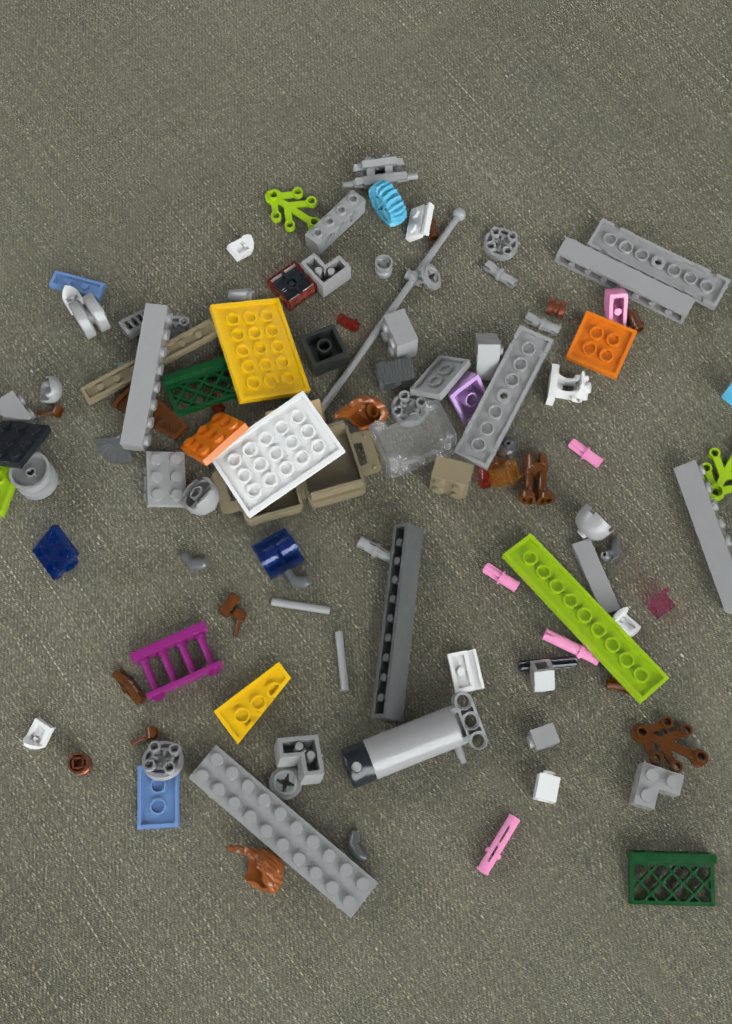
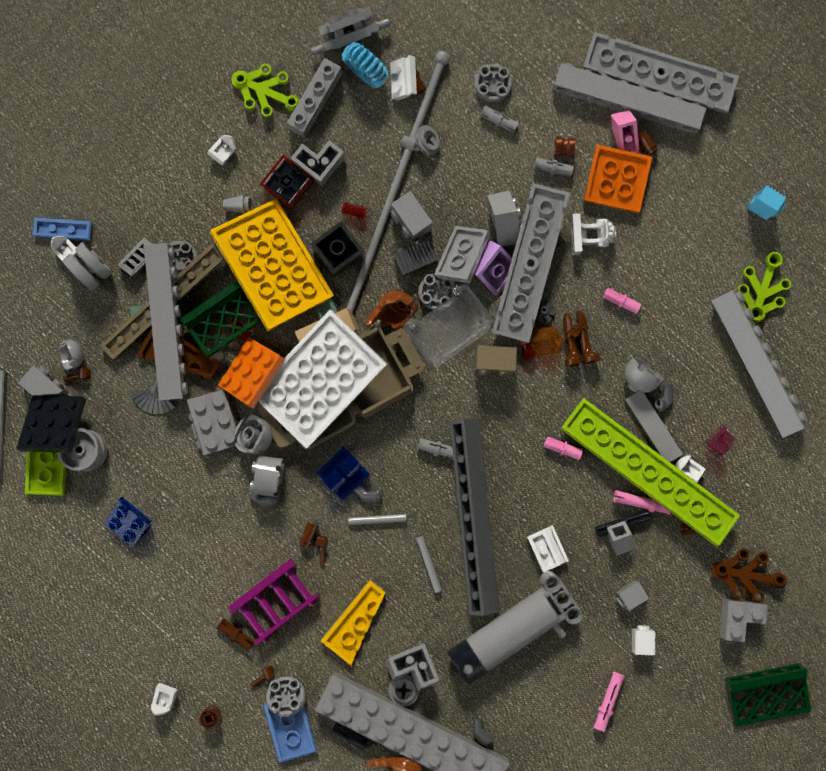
camera: 15 degrees left, 15 degrees up
light grey wheel [375,254,393,279] -> none
none -> light grey brick [250,456,284,497]
none -> black axle [332,722,370,751]

